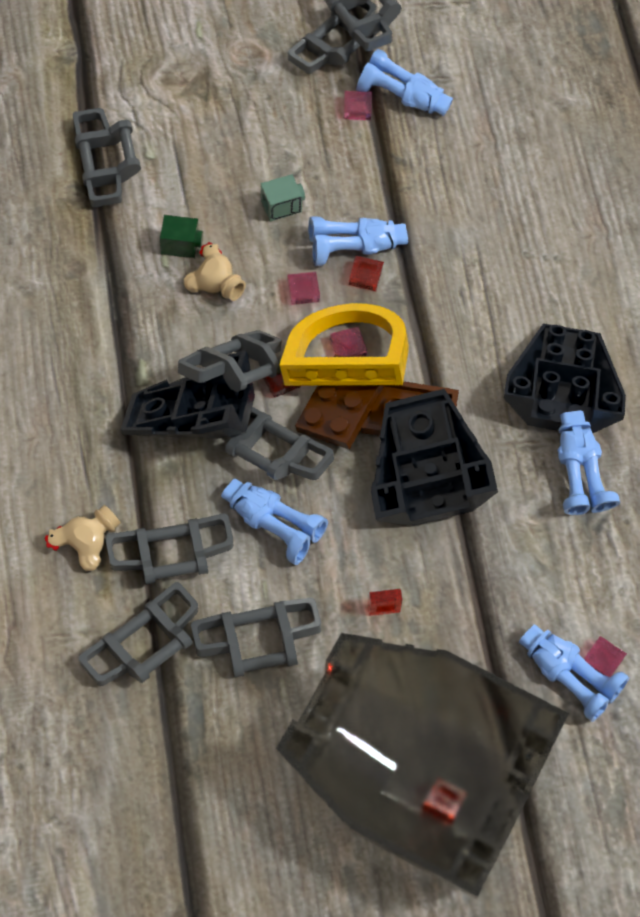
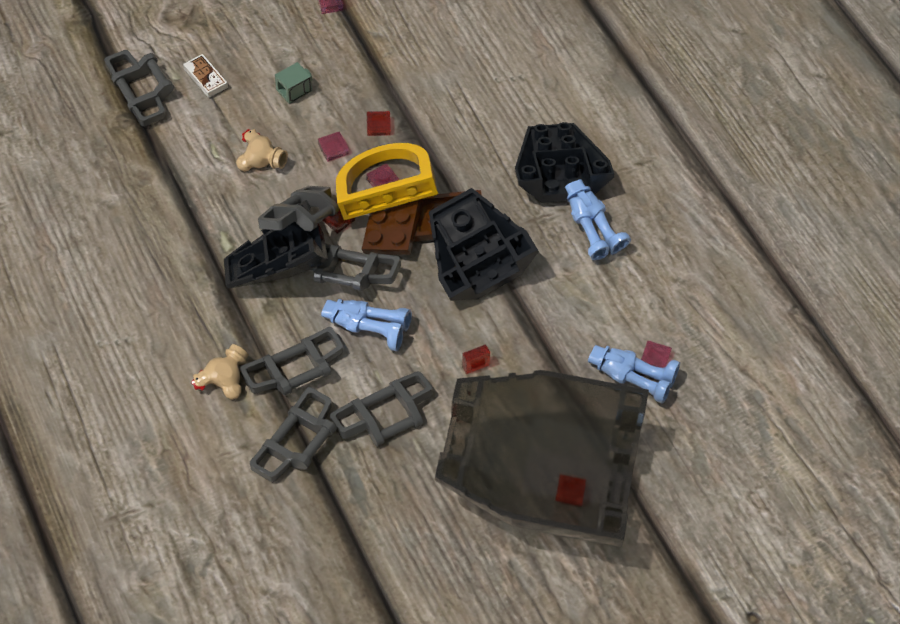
camera: 15 degrees left, 5 degrees down
dark green brick [160,215,203,258] -> none
light blue piece [308,216,408,266] -> none
none -> tile [183,54,228,98]

